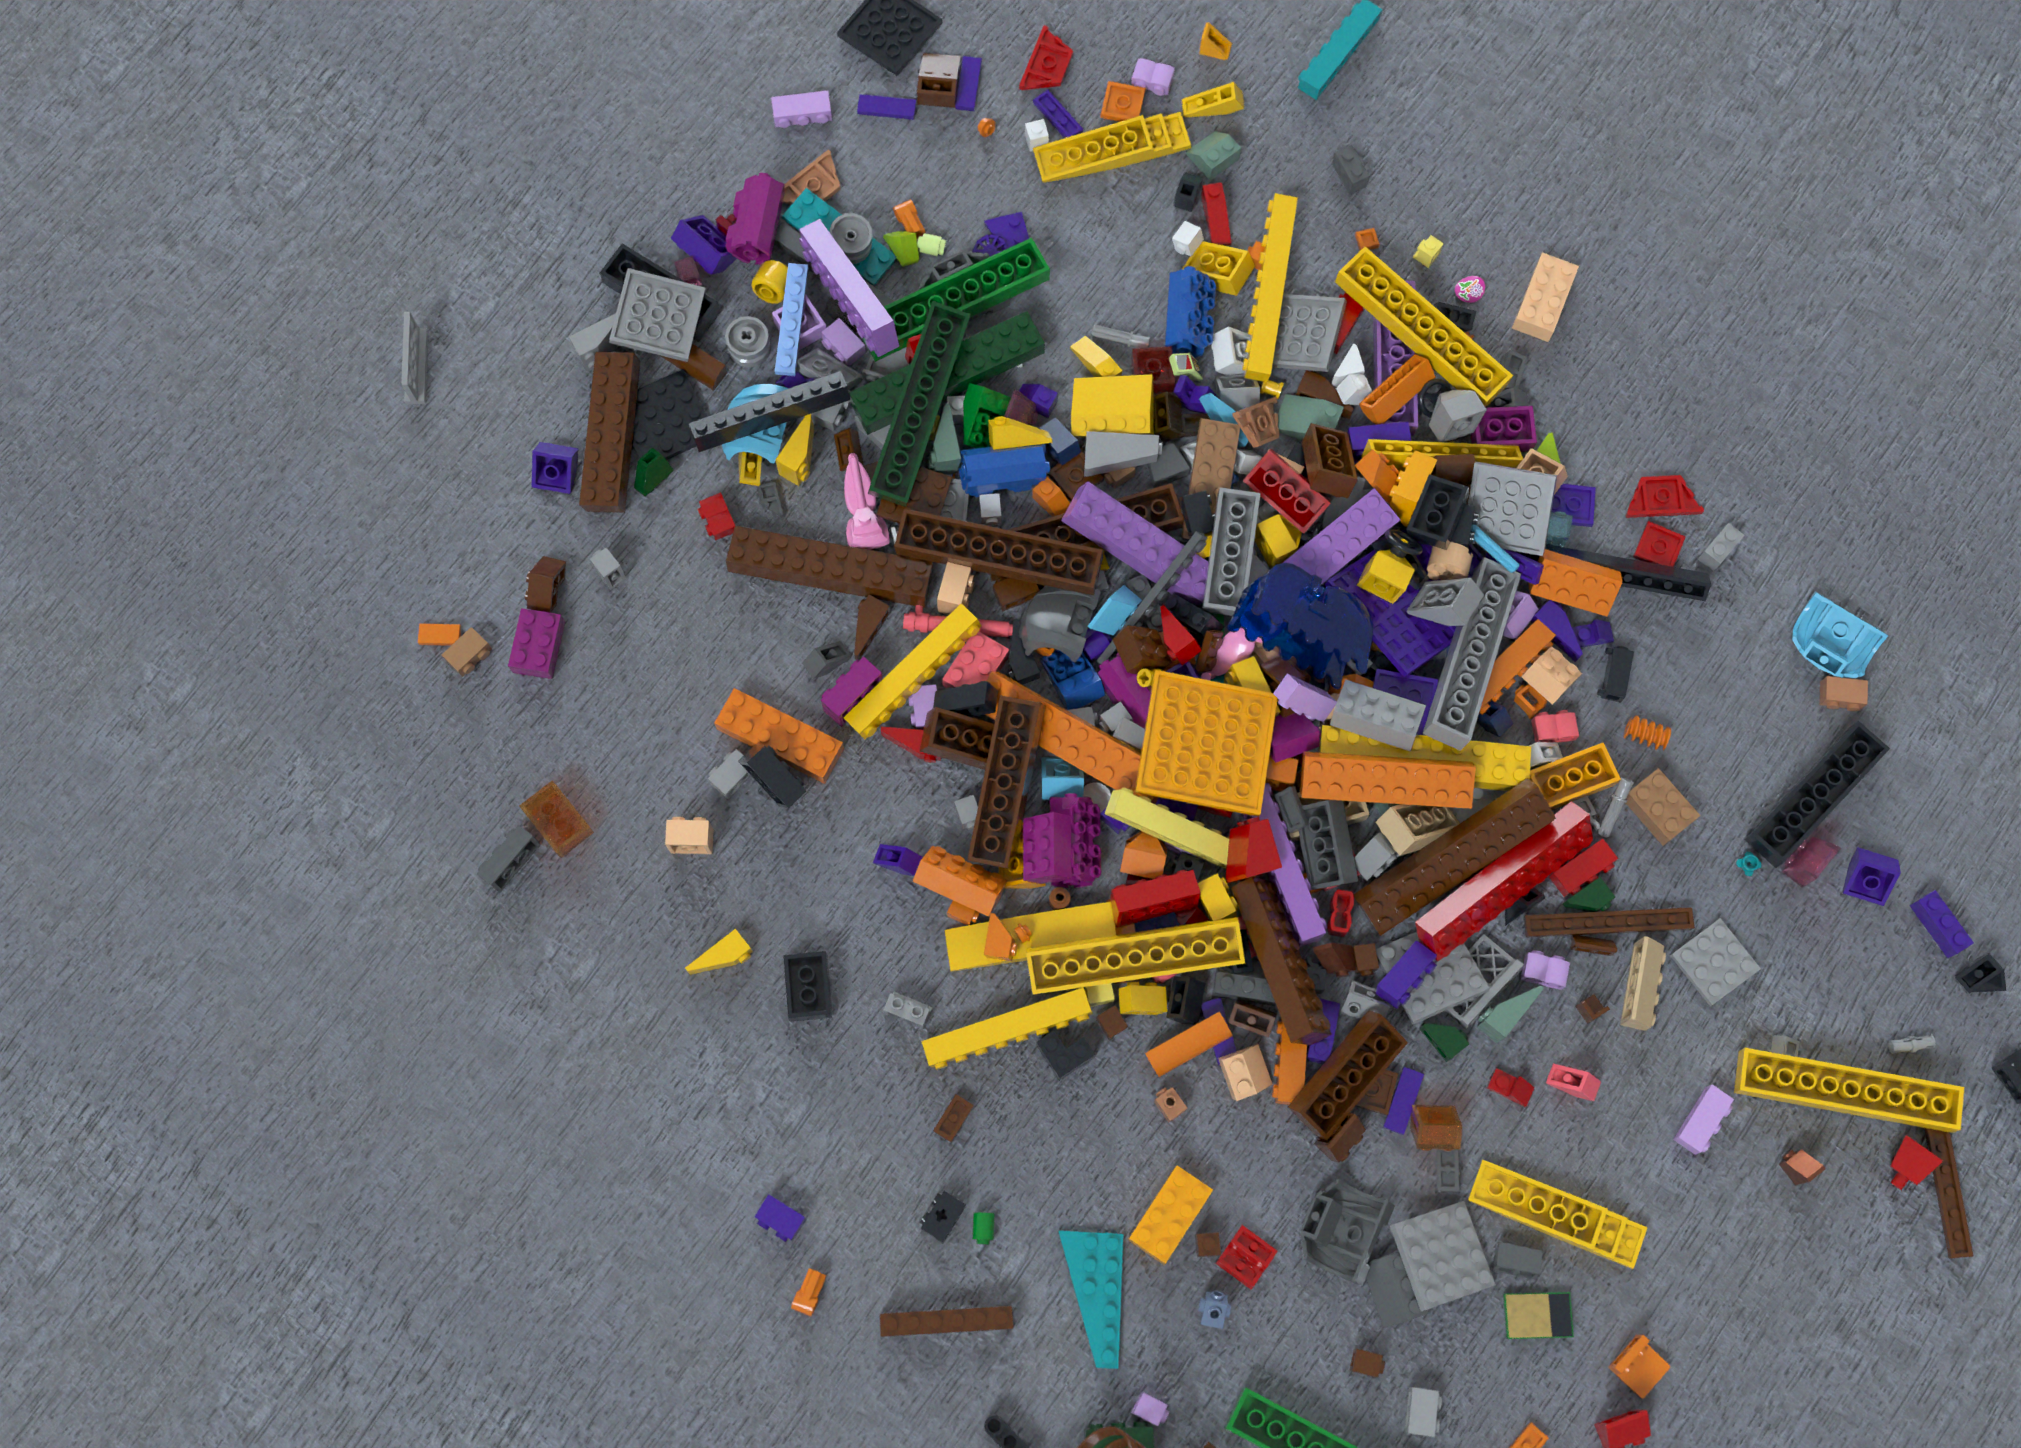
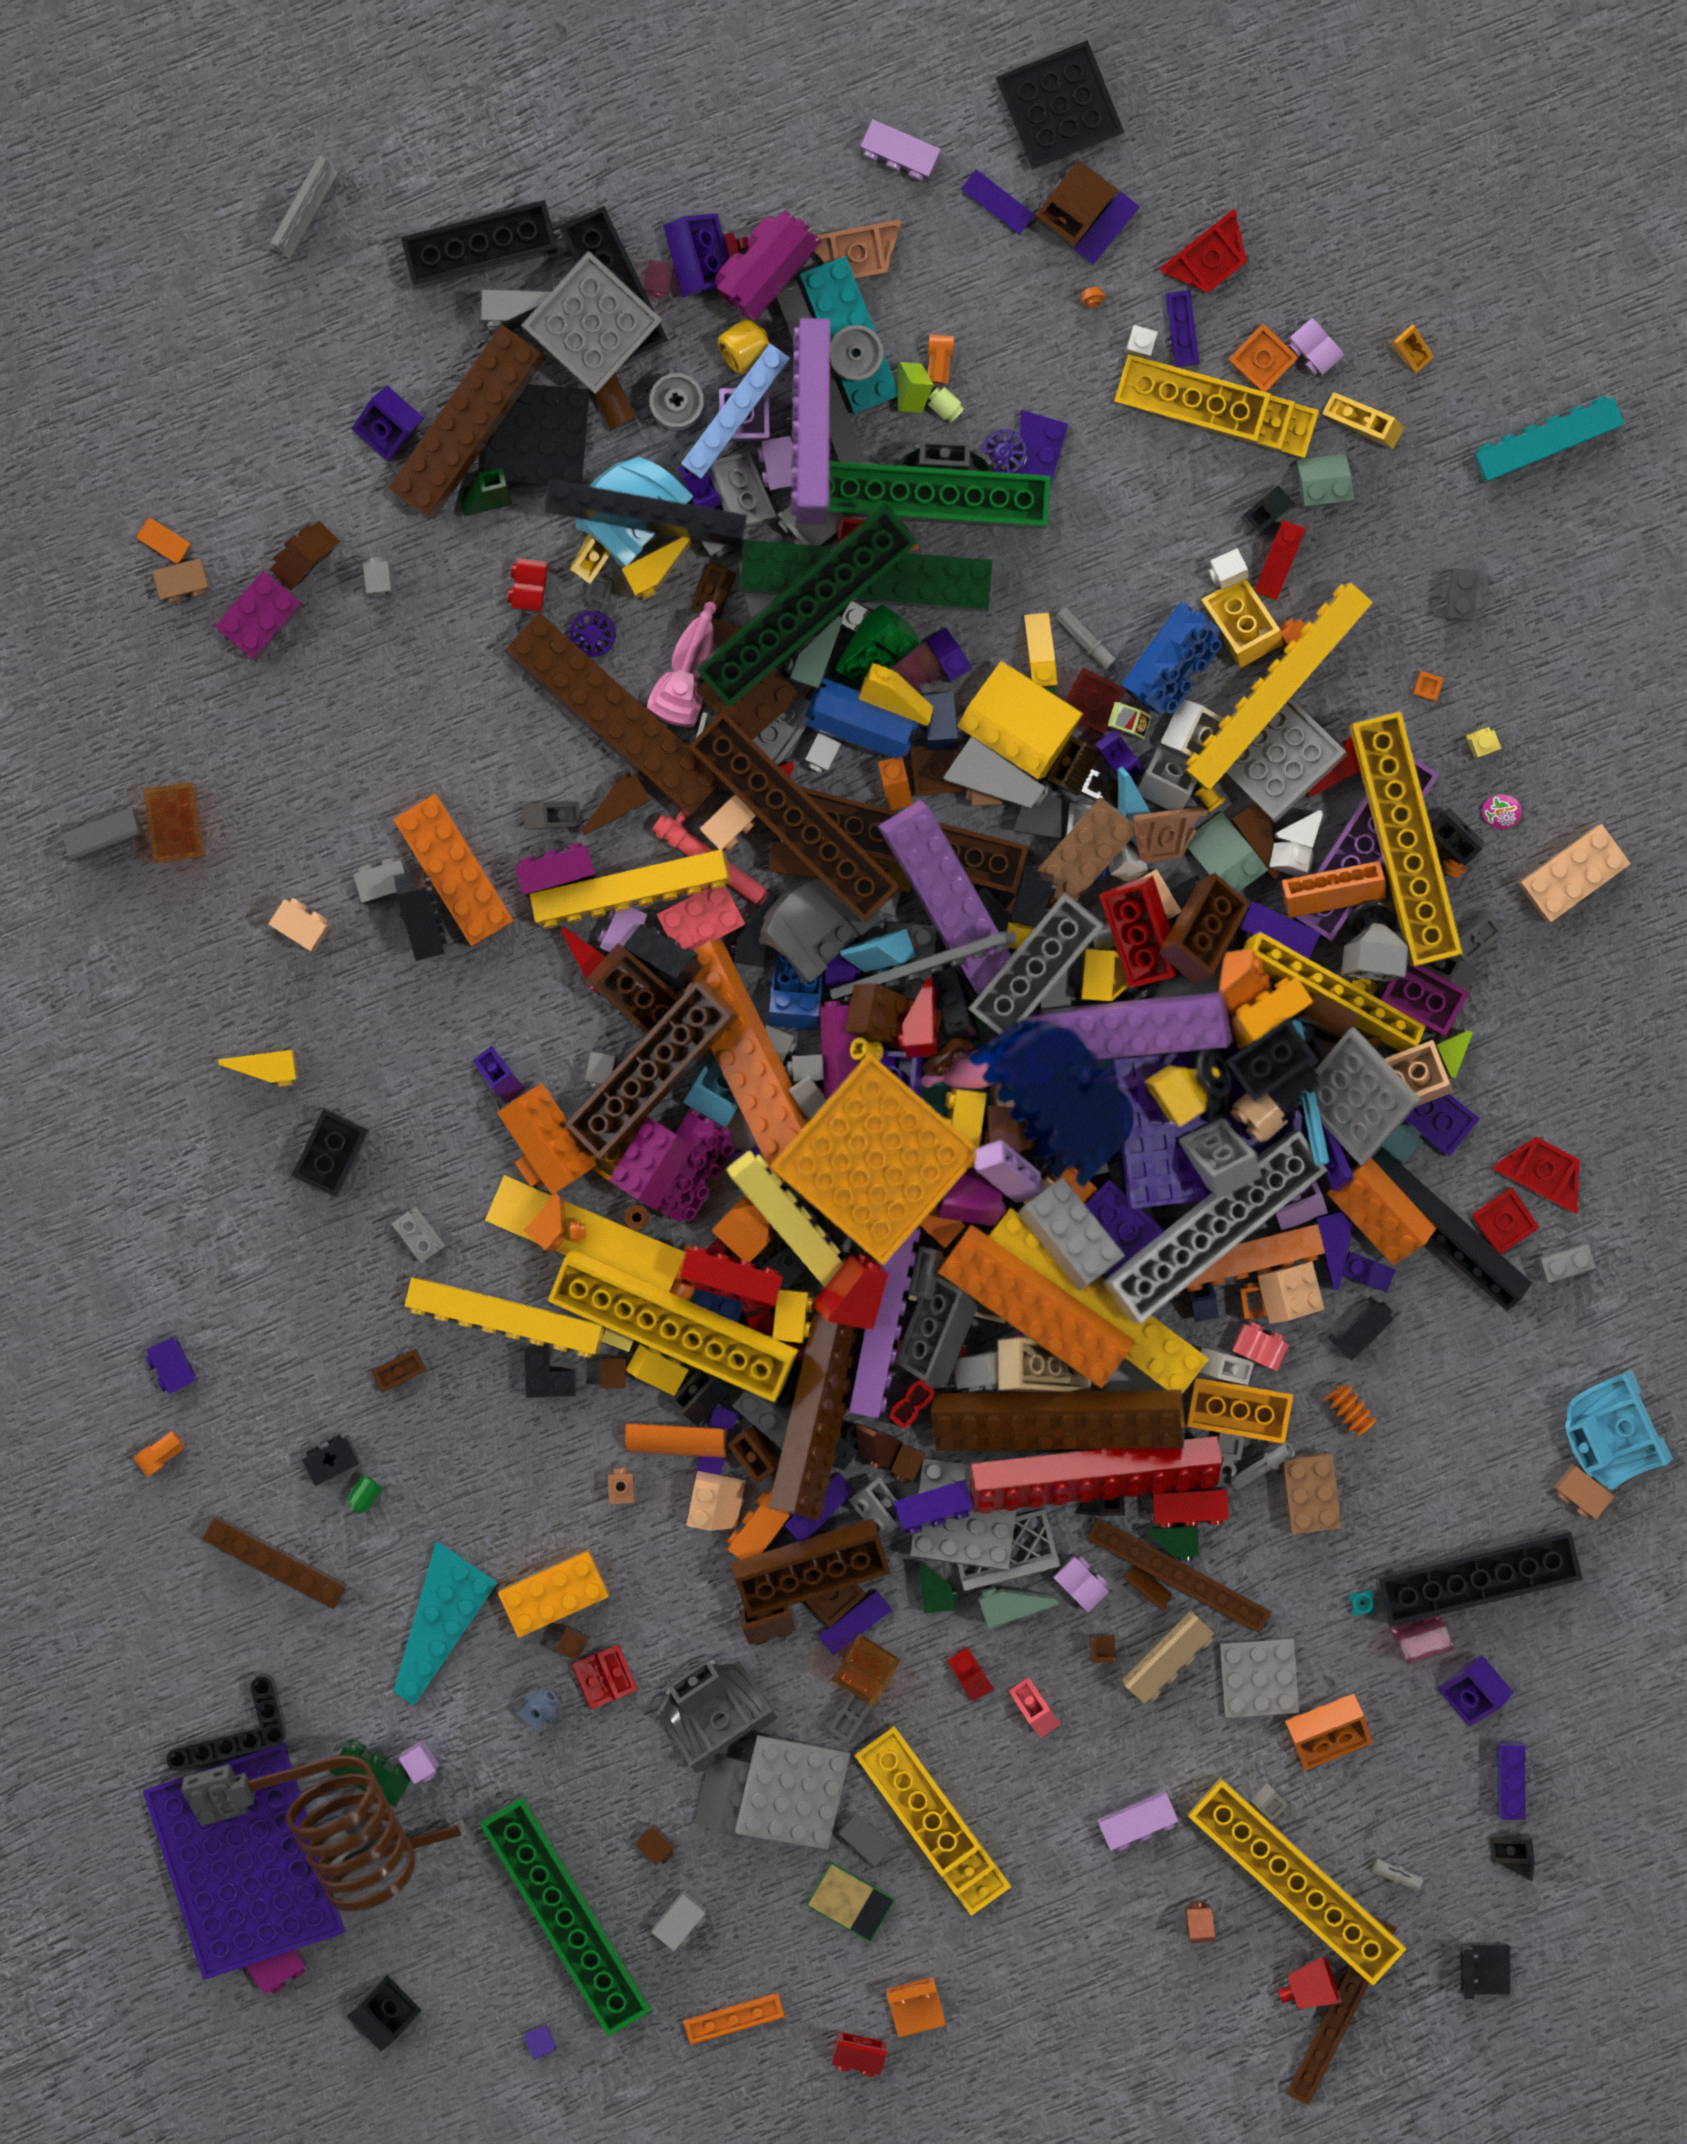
camera: 30 degrees right, 15 degrees up
none -> black brick [400,200,559,290]
none -> dark purple wheel [570,610,616,657]
none -> orange slope [1285,1694,1373,1771]

